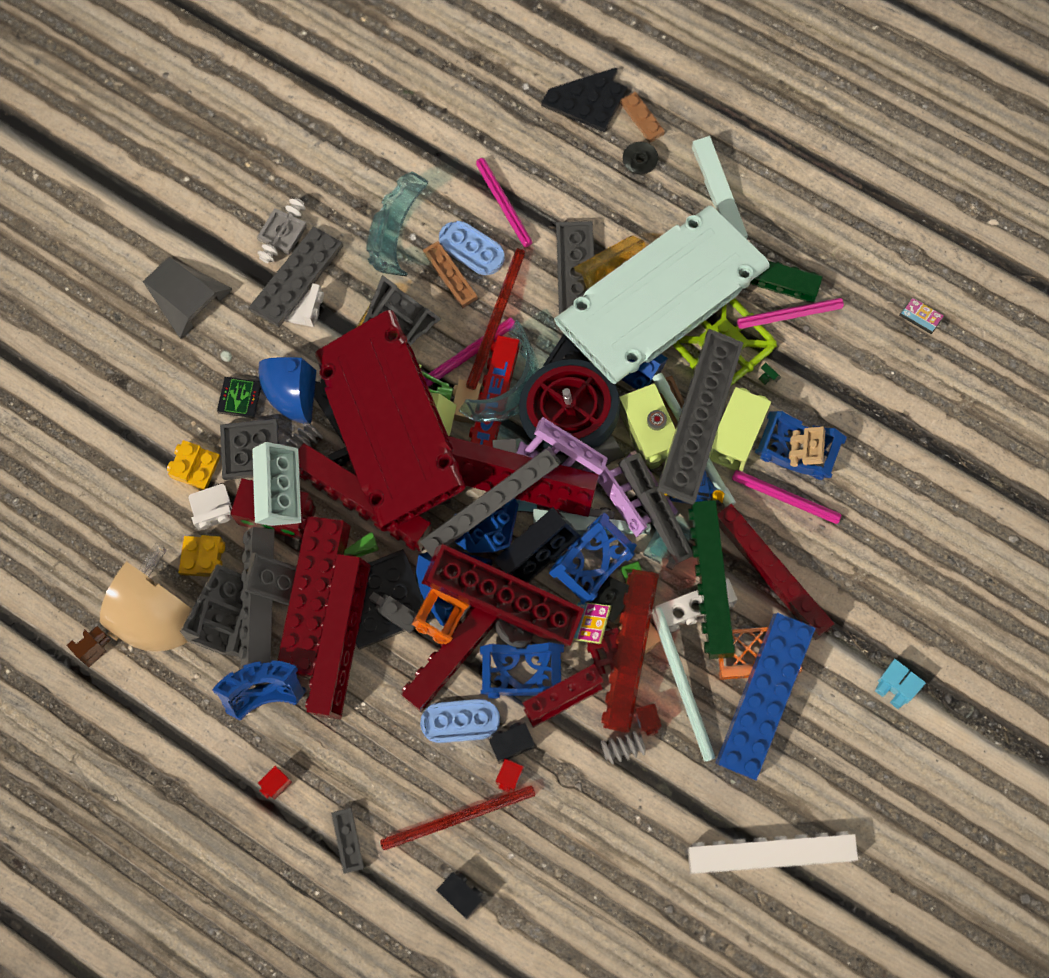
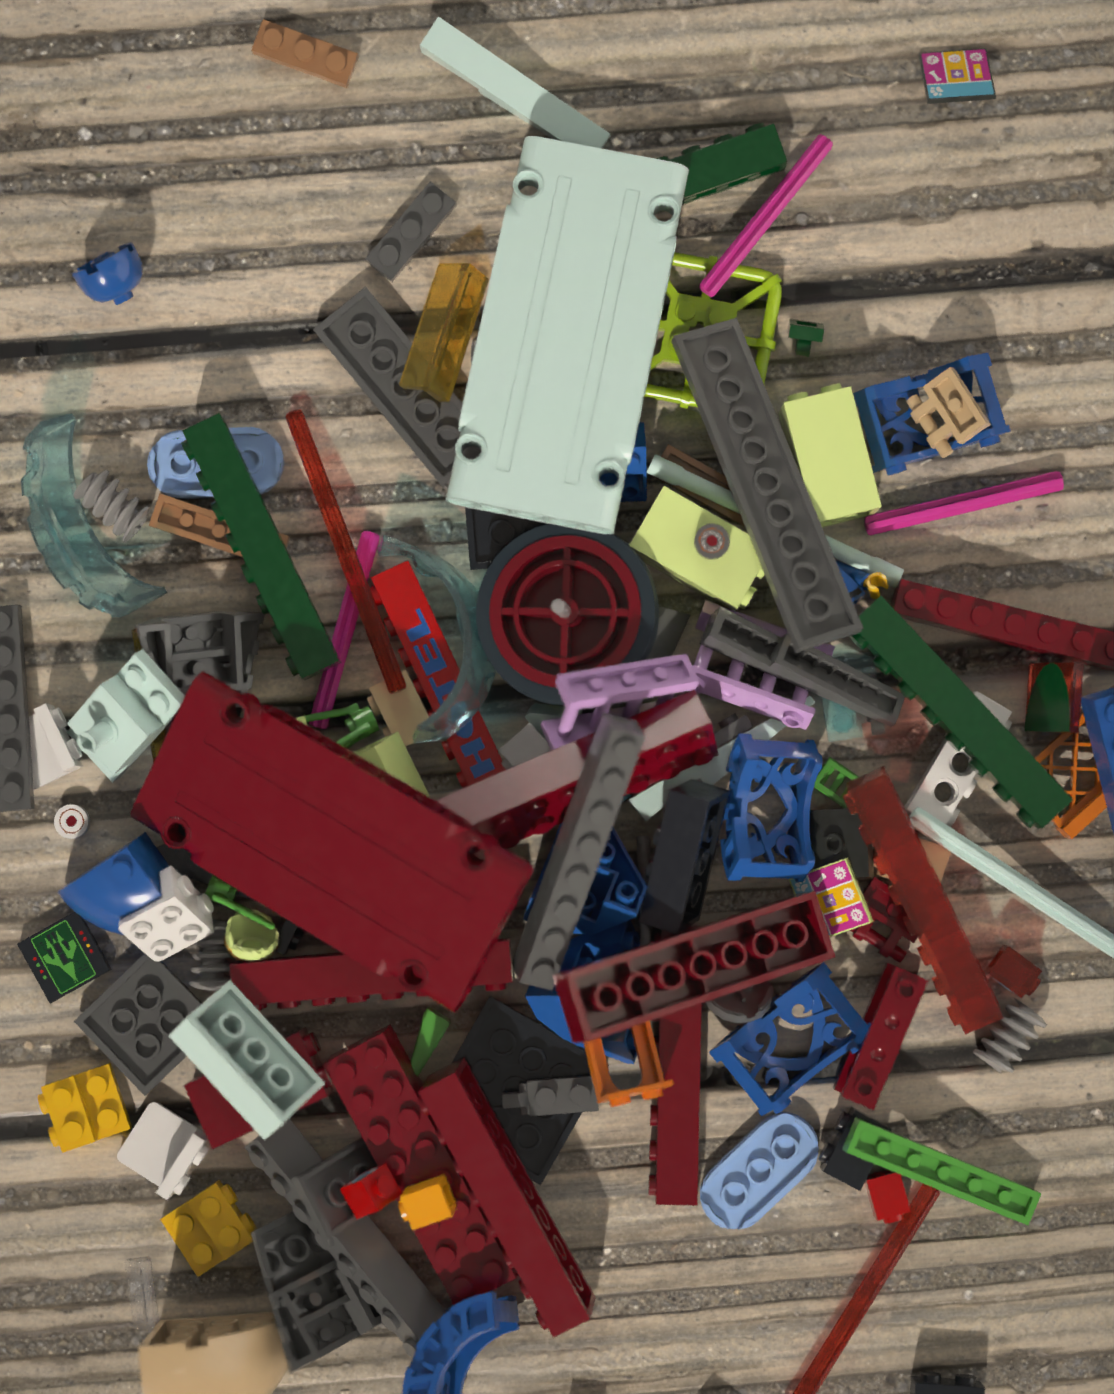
camera: 40 degrees left, 15 degrees up
dark pink axle [476,158,532,247] -> none
black wing [541,67,627,133] -> none
pearl dark grey dish [622,142,658,175] -> none
none -> white tile [54,805,90,839]
none -> light aqua brick [67,649,185,783]
none -> blue cylinder [71,242,143,305]
none -> light grey piece [73,470,150,543]
none -> white bracket [118,866,214,961]
none -> dark green brick [181,413,342,681]
none -> bright green plant [206,875,275,930]
none -> yellowish green hair [224,910,279,962]
none -> red brick [340,1163,403,1219]
none -> dark grey plate [365,181,457,282]
none -> light orange brick [399,1174,457,1230]
none -> bright green plate [842,1117,1041,1225]
none -> dark green tile [1024,663,1084,733]

